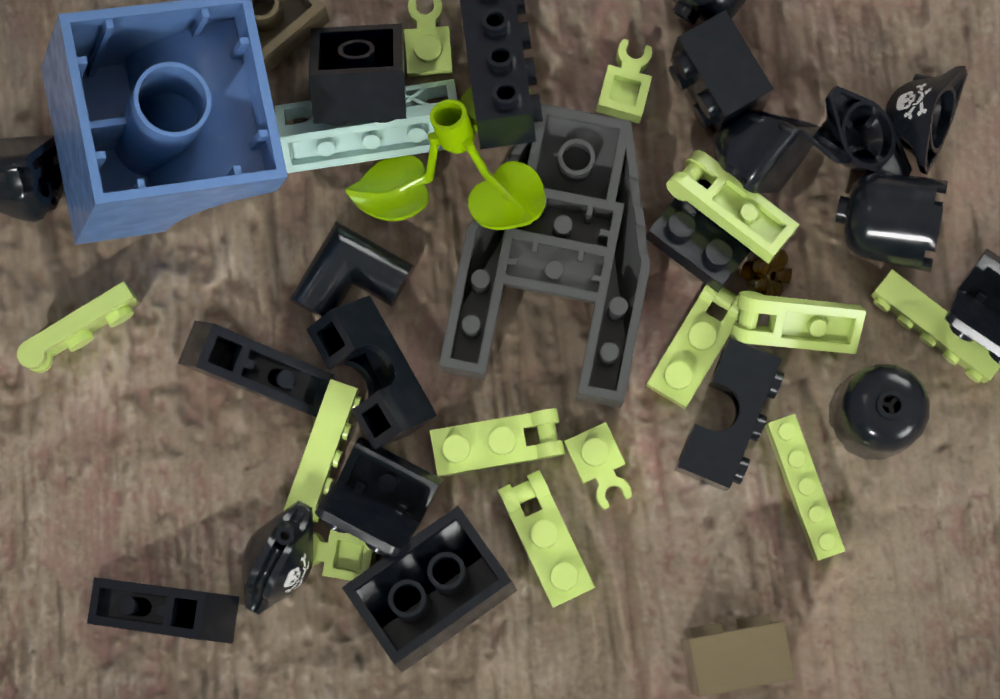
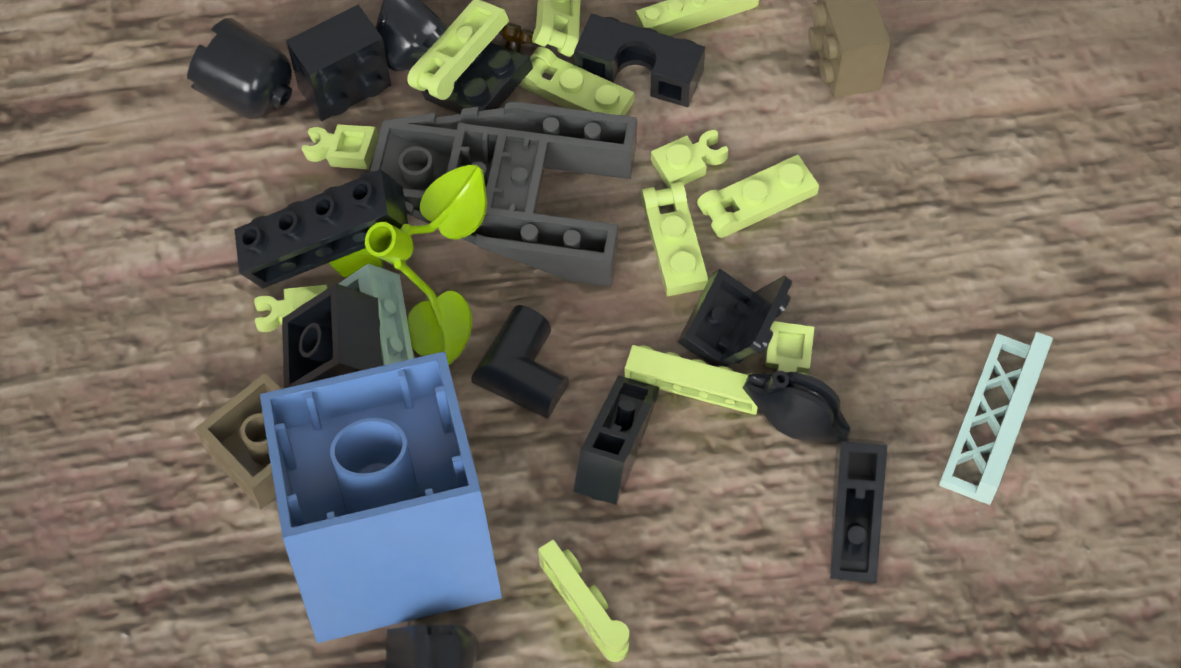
camera: 90 degrees left, 20 degrees down
black arch [306,295,437,450] -> none
black slope [342,506,517,672] -> none

